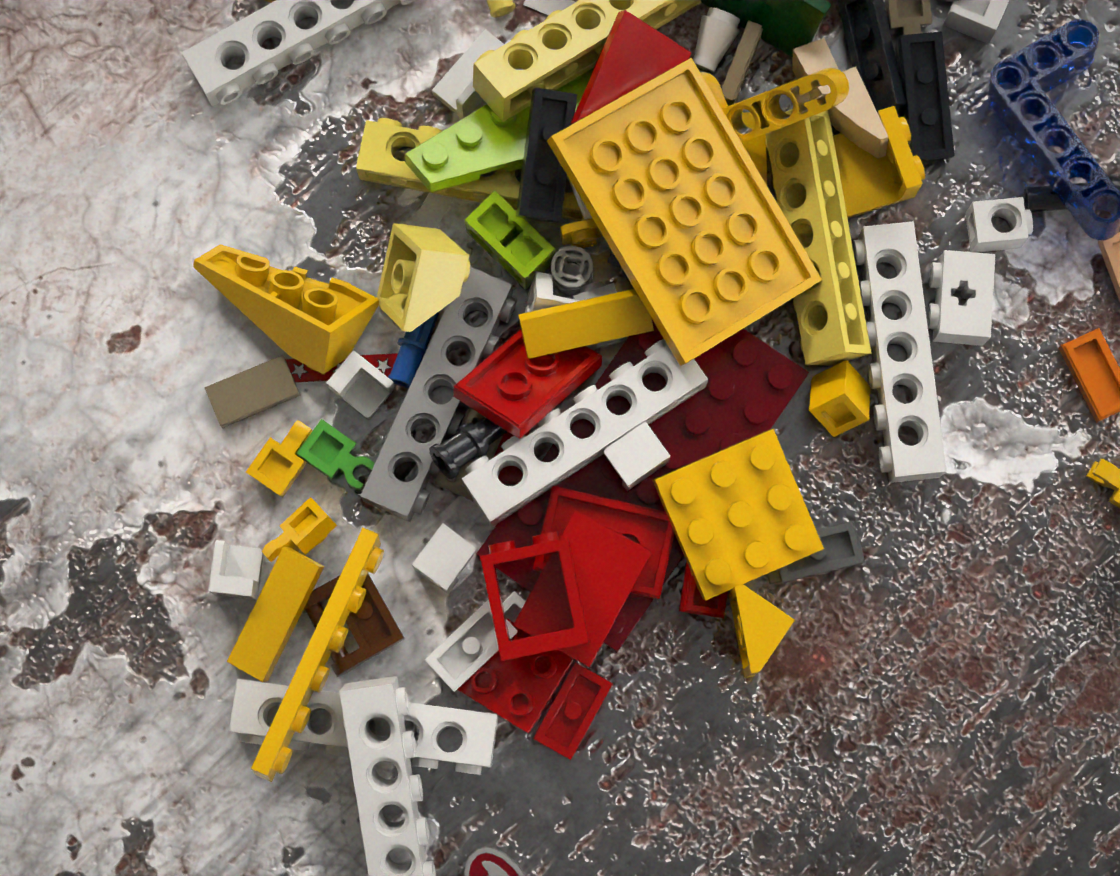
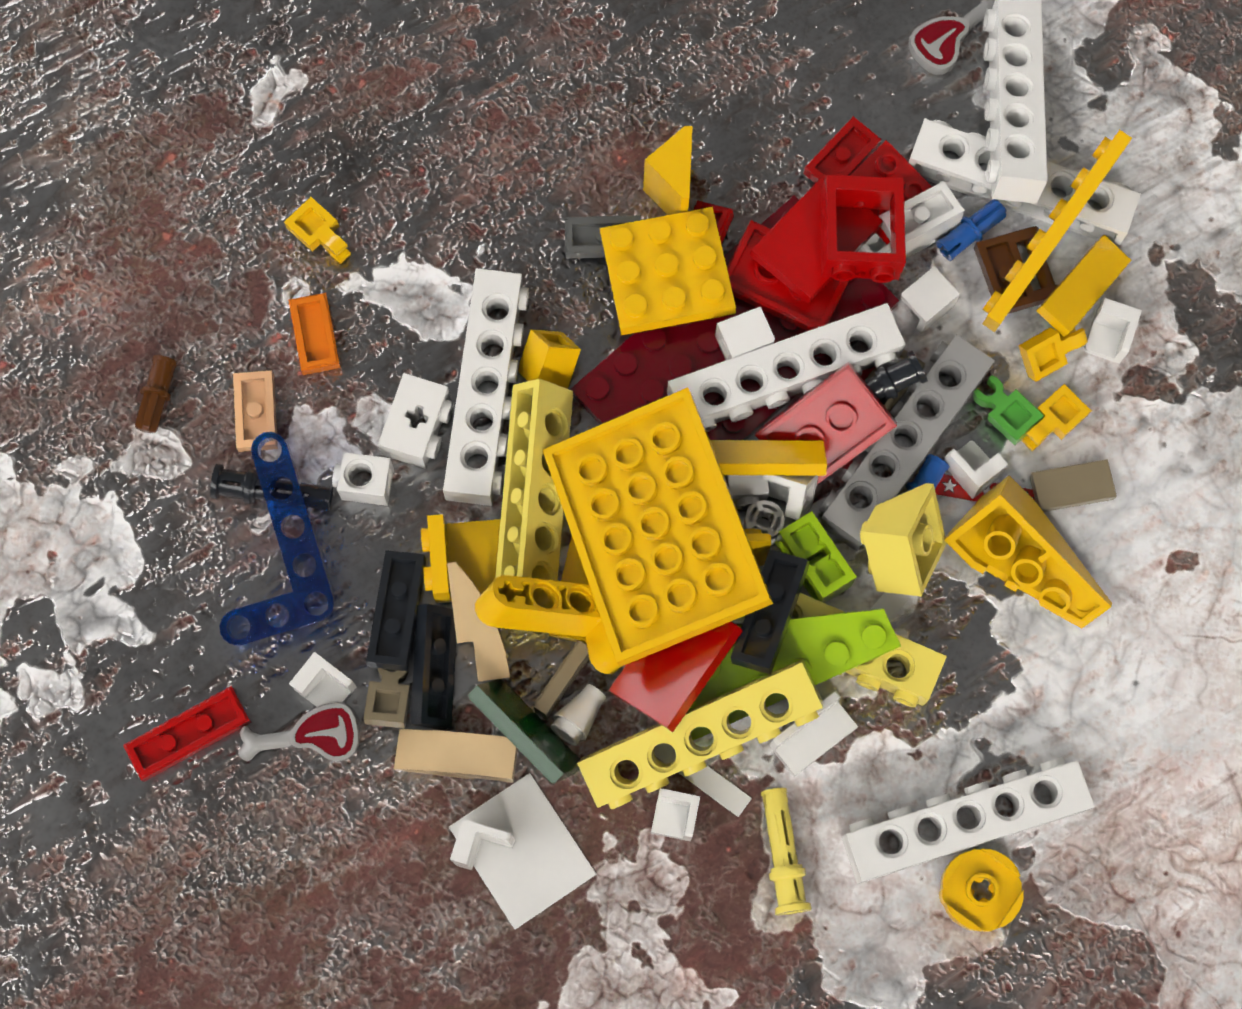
camera: 170 degrees left, 5 degrees down
none -> blue axle [936,199,1006,261]

